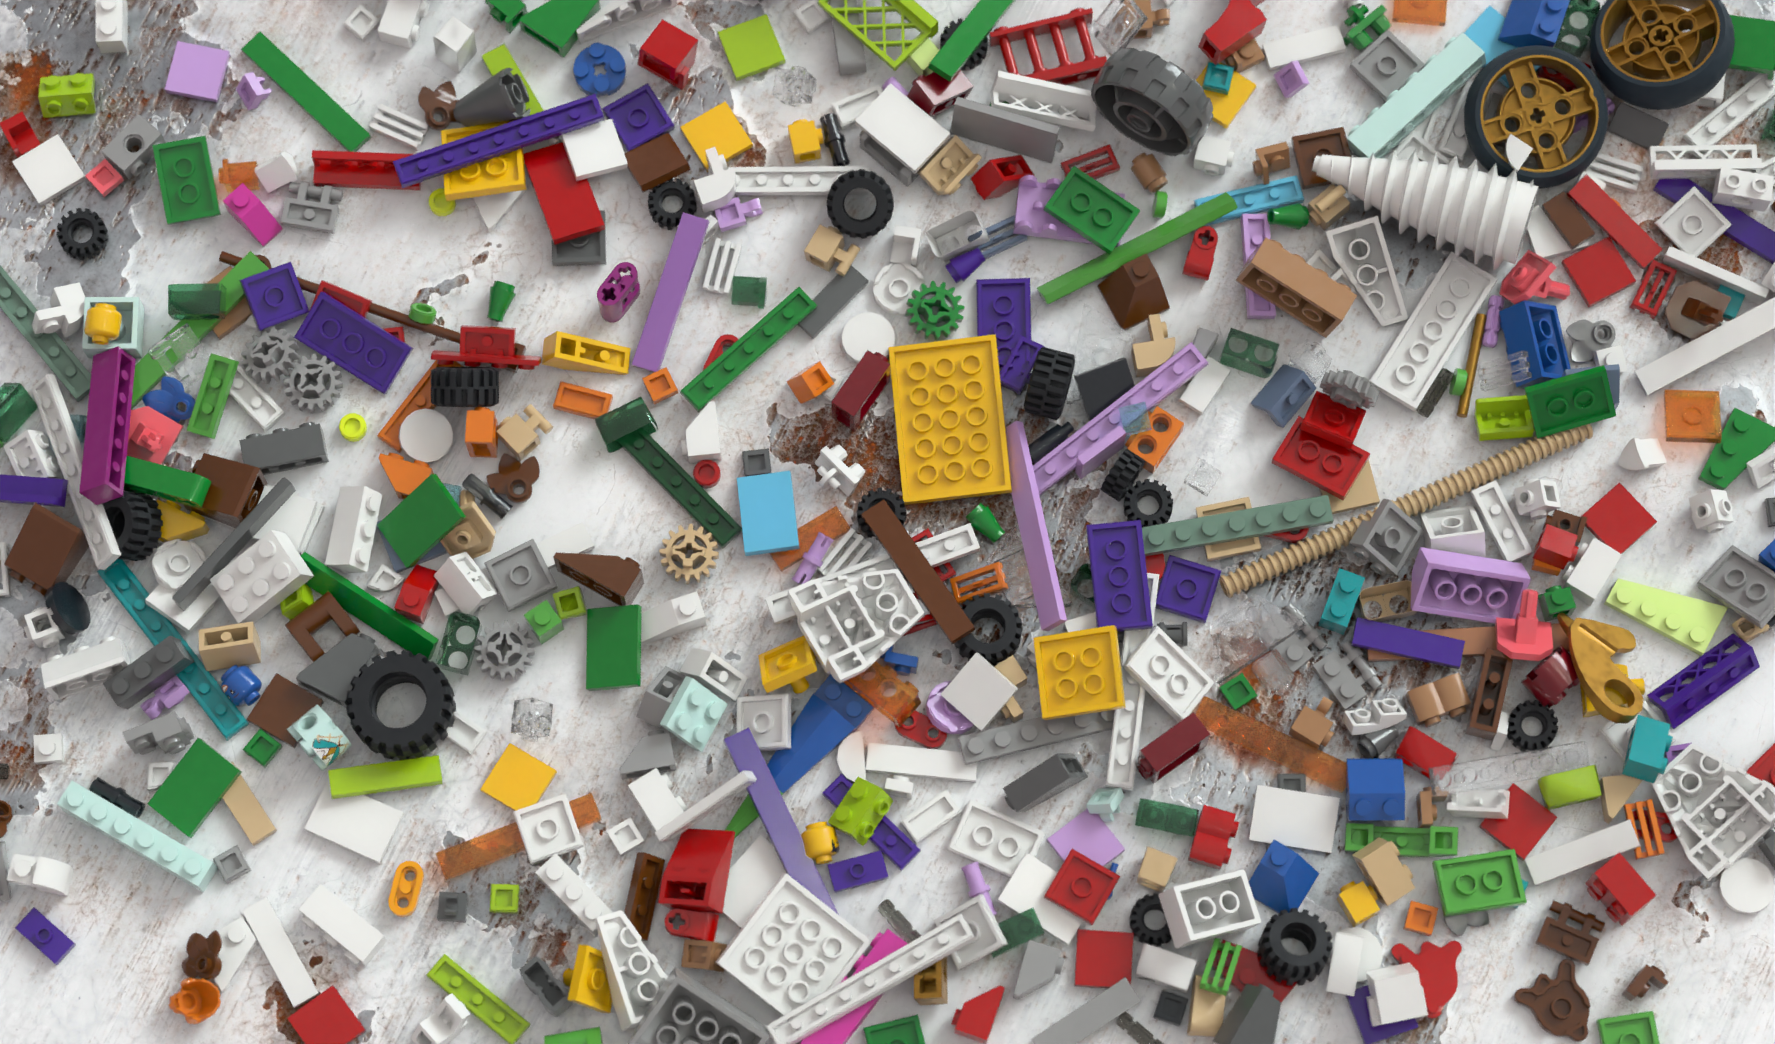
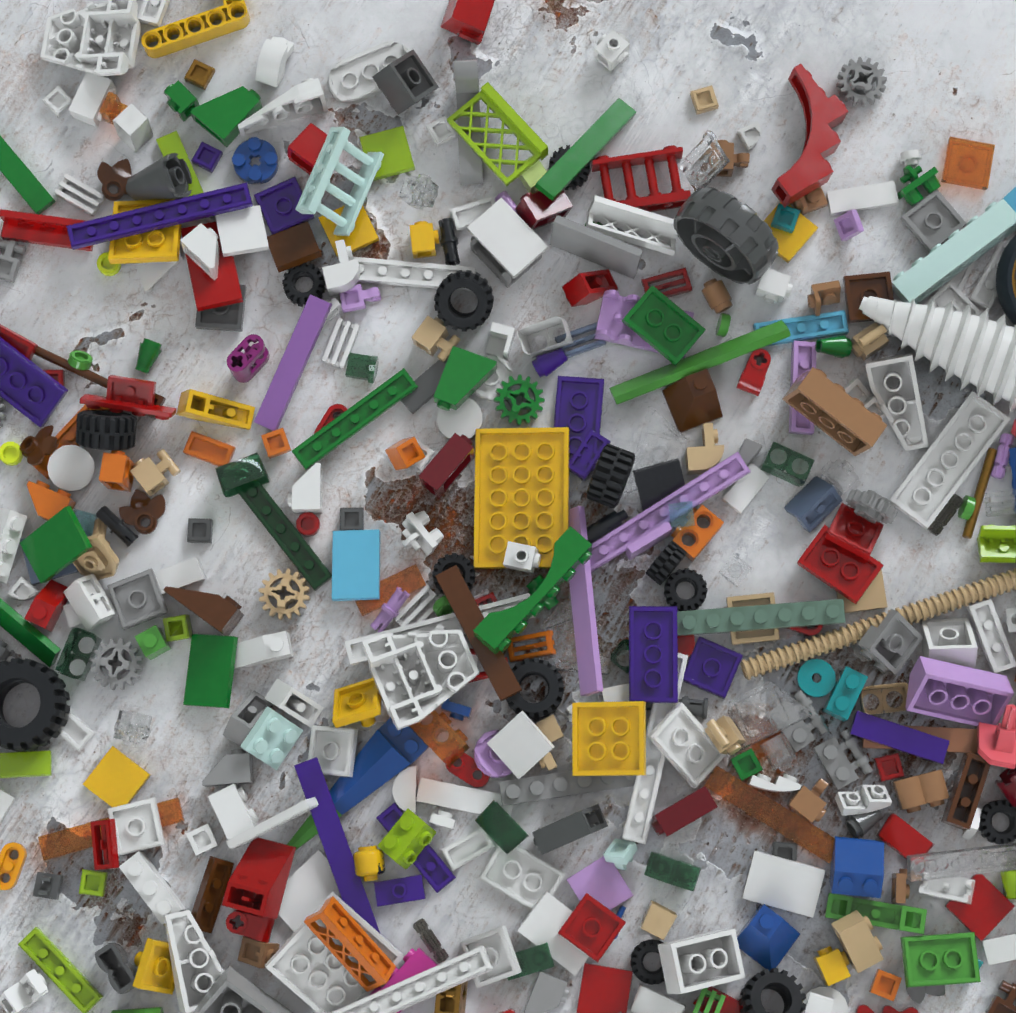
camera: 10 degrees right, 5 degrees up
tan bracket [917,135,982,195] -> none
lavender pin [961,862,997,916] -> none
red brick [1188,805,1239,870] -> none
none -> reddish brown plate [20,425,59,466]
none -> red tile [90,819,119,870]
none -> clear orange bracket [99,92,128,125]
none -> white slope [180,223,220,280]
none -> dark grey tile [187,518,213,543]
none -> dark purple tile [191,142,223,173]
none -> light aqua fence [295,127,384,236]
none -> orange fence [304,896,396,992]
none -> green slope [433,346,497,411]
none -> bright green tile [433,596,454,617]
none -> green arch [473,526,592,655]
none -> clear green piece [475,800,529,854]
none -> white brick [503,541,541,573]
none -> tan brick [704,716,746,755]
none -> white slope [747,773,802,792]
none -> teal piece [796,659,836,698]
none -> red tile [874,753,904,782]

